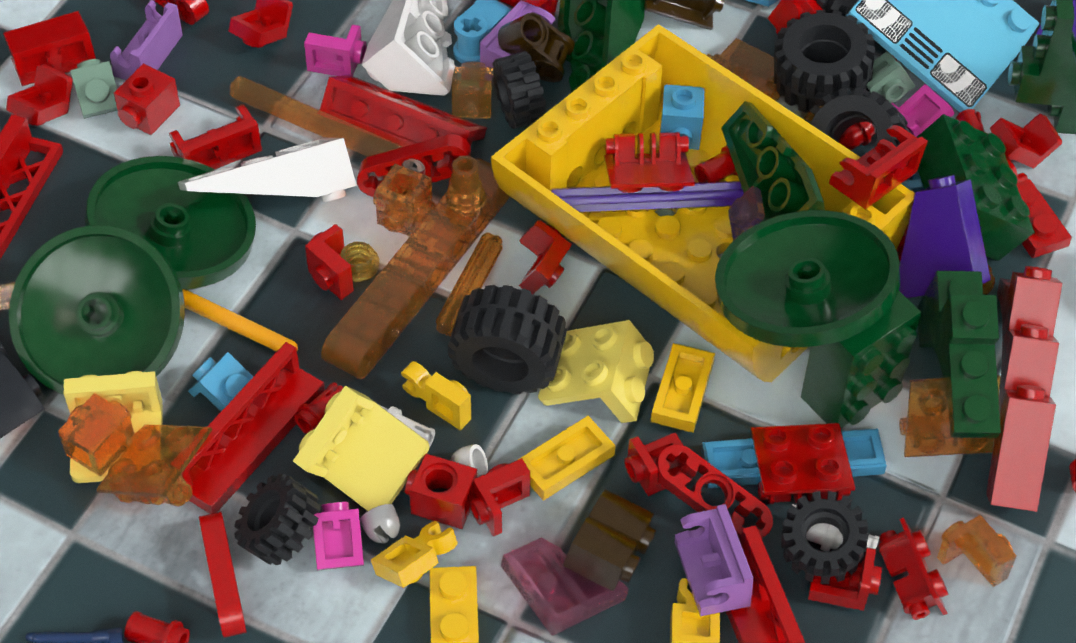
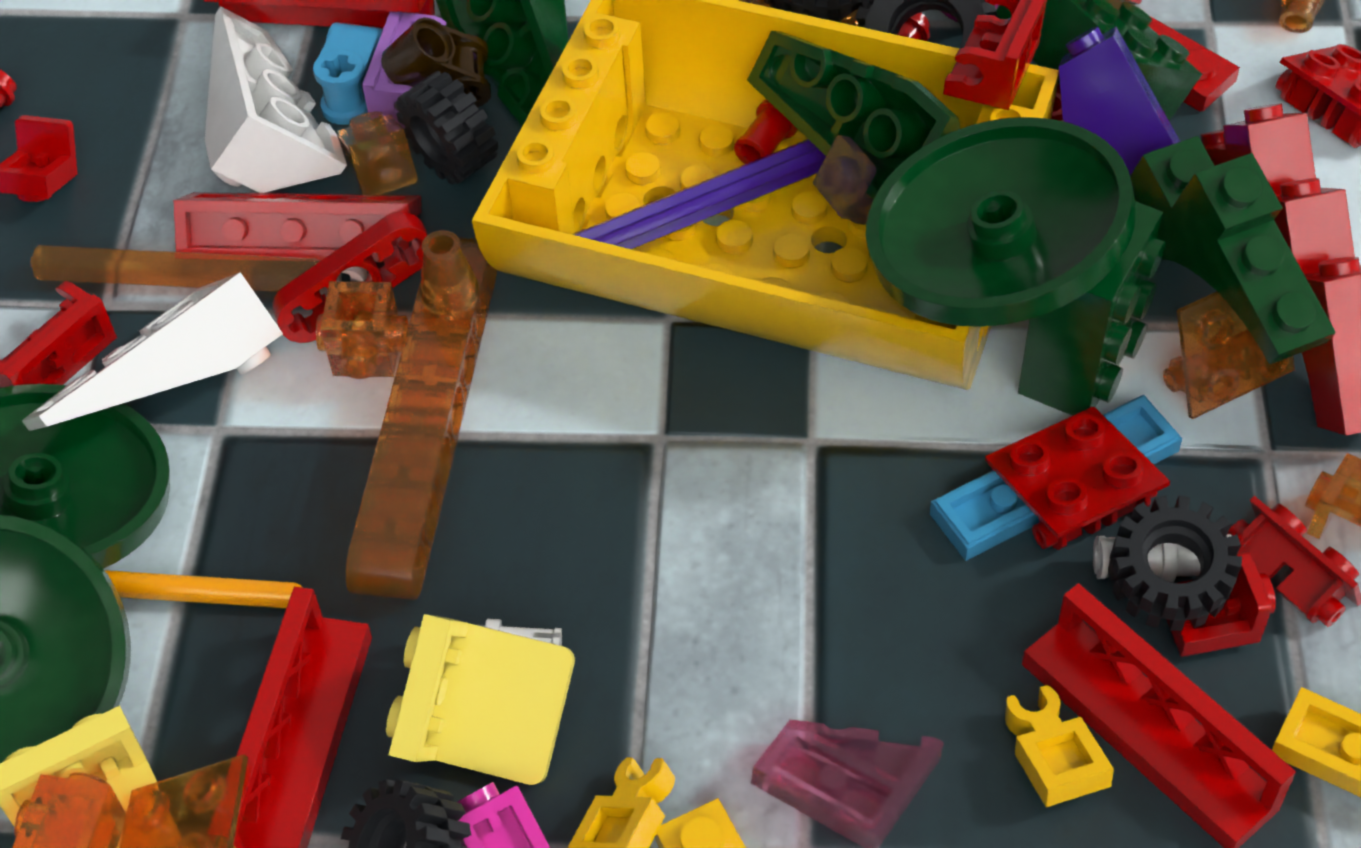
camera: 20 degrees left, 0 degrees up
dark azure bracket [188,352,253,411] -> none
red pin [295,382,343,434] -> none
dark pink bracket [304,24,367,76] -> none
red bracket [305,224,354,300] -> none
clear yellow plate [340,242,380,282] -> none
light grey hinge [360,504,400,544] -> none
yellow plate [401,361,471,431] -> none
red brick [405,454,477,529] -> none
clear orange axle [436,232,503,337] -> none
black tyre [448,285,567,394] -> none
white hinge [450,444,488,478] -> none
red bracket [469,458,531,537] -> none
yellow plate [518,416,616,501] -> none
red bracket [519,220,572,294] -> none
light yellow bracket [538,320,654,423] -> none
dark brown brick [563,489,657,591] -> none
red hinge [604,132,695,193] -> none
red bracket [624,433,696,496] -> none
yellow plate [651,343,715,433] -> none
red beam [655,444,773,541] -> none
dark azure bracket [660,85,705,150] -> none
medium lavender hinge [674,504,753,616] -> none

